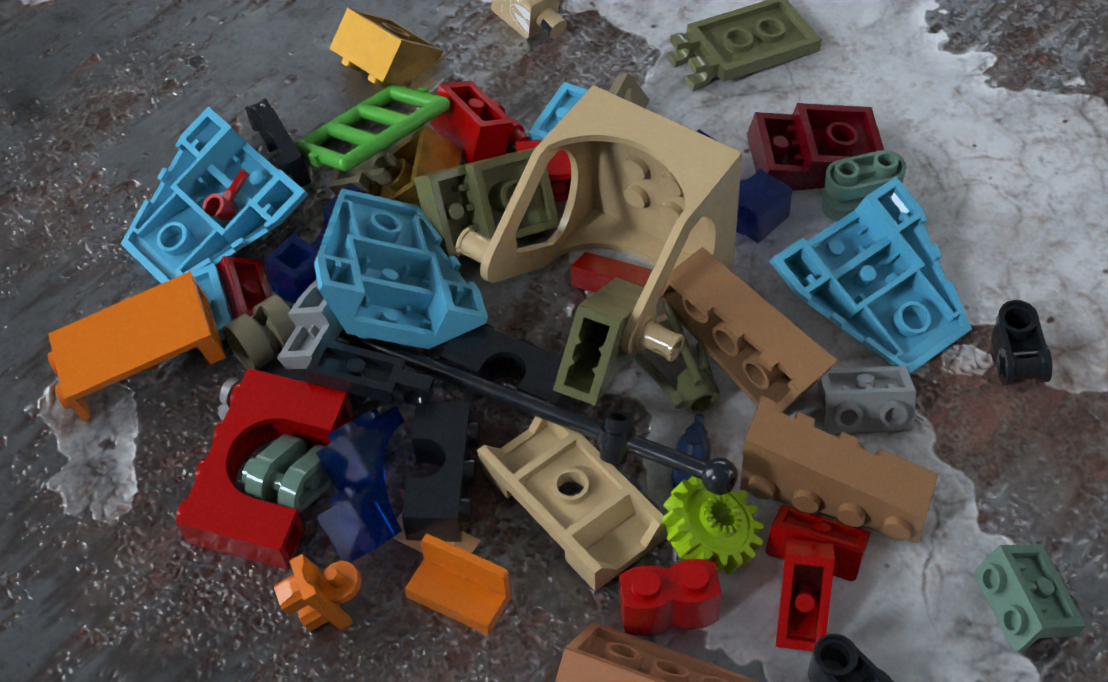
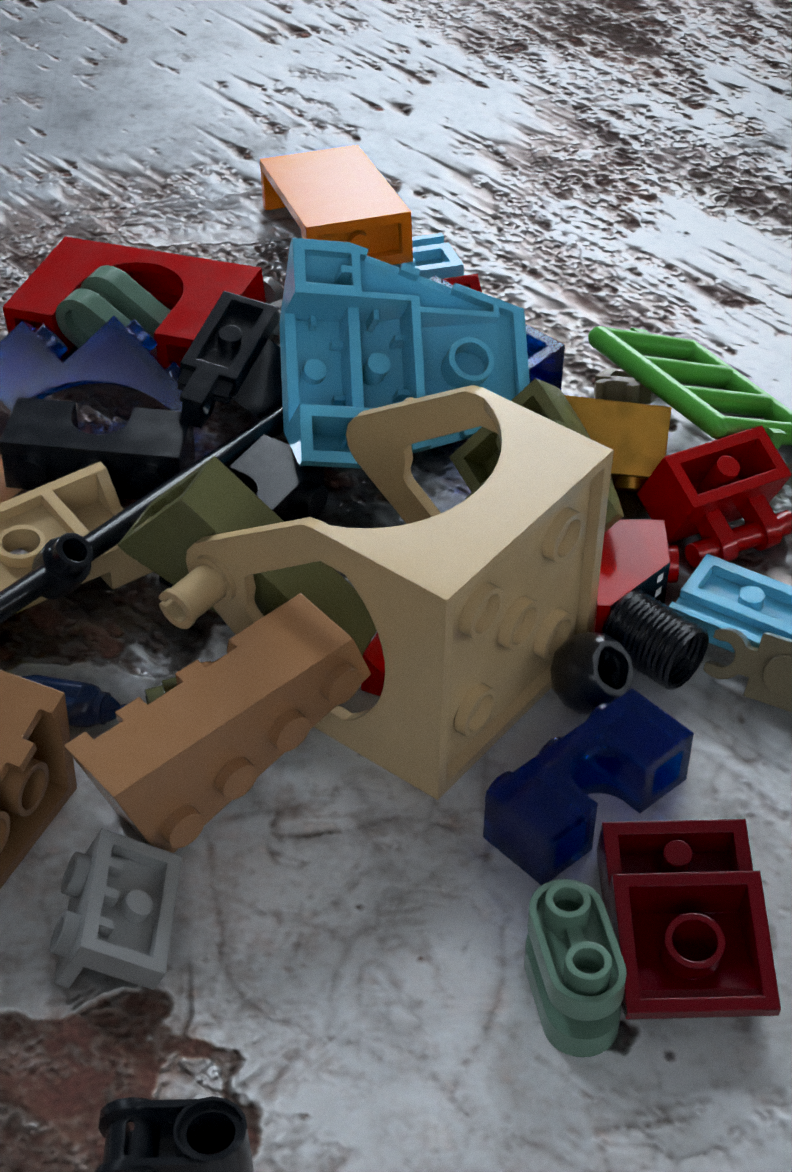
camera: 90 degrees right, 10 degrees down
medium azure wedge [120,107,308,284] -> none
red hand [203,170,249,221] -> none
black hinge [245,98,311,187] -> none
medium azure wedge [769,176,972,375] -> none

